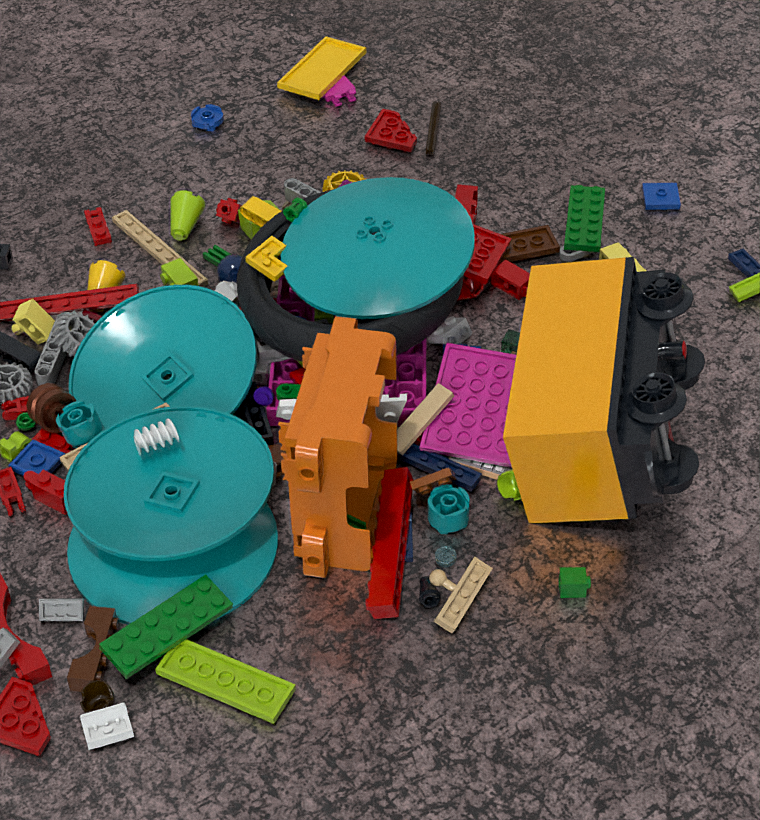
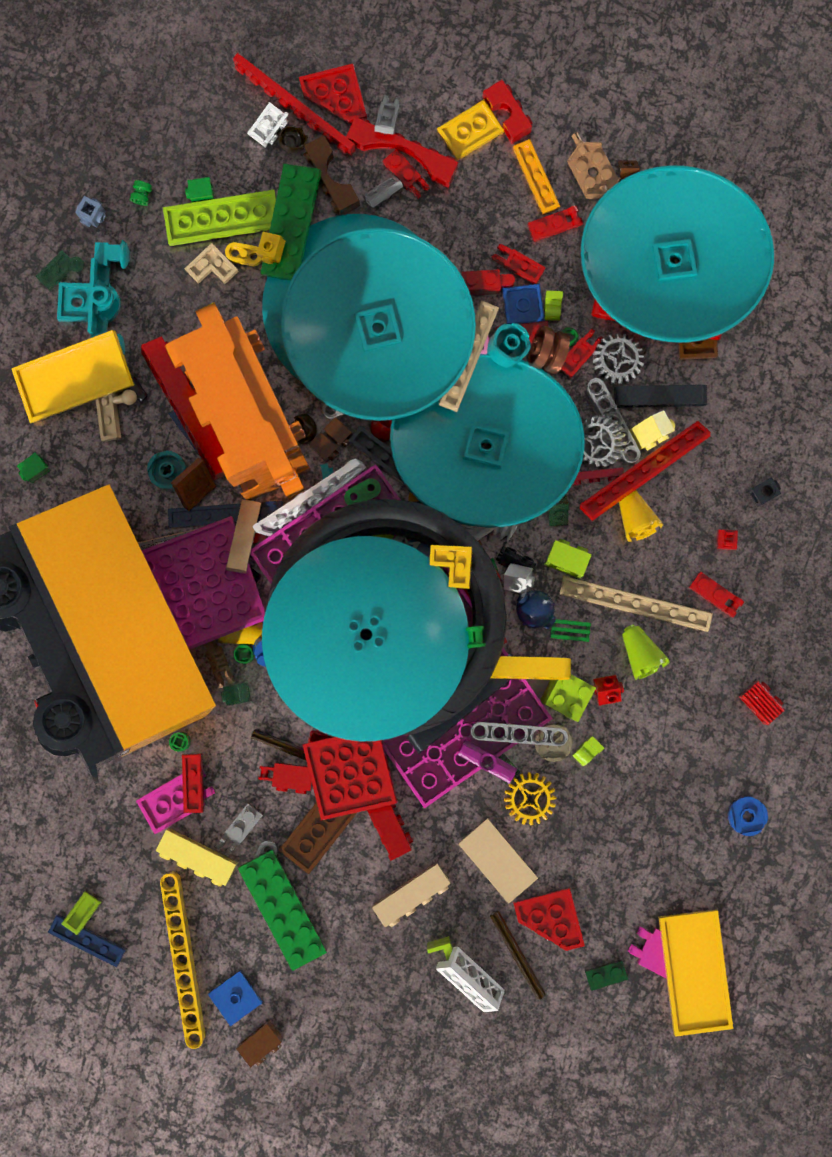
camera: 145 degrees right, 40 degrees up
white piece [133,419,180,455] -> none
dark purple plate [254,387,274,406] -> none
clear light blue tile [435,546,456,567] -> none
lime hair [497,469,521,501] -> none
none -> yellow tile [11,330,134,423]
none -> clear green hinge [35,250,84,291]
none -> teal piece [57,240,130,355]
none -> sand blue brick [75,196,106,228]
none -> green wheel [130,180,152,206]
none -> yellow beam [160,871,206,1049]
none -> tan plate [184,243,239,284]
none -> green brick [185,177,215,203]
none -> yellow plate [225,242,262,266]
none -> red plate [233,53,356,156]
none -> reddish brown brick [236,1020,283,1068]
none -> dark brown axle [251,729,306,760]
none -> yellow brick [257,232,286,264]
none -> tan brick [372,862,450,927]
none -> red hinge [382,149,430,199]
none -> lime panel [427,936,456,963]
none -> white fence [436,947,505,1012]
none -> tan tile [458,818,538,904]
none -> lime leg [572,735,604,766]
none -> dark green plate [585,959,628,991]
none -> red tile [717,529,738,550]
none -> red brick [739,681,785,725]

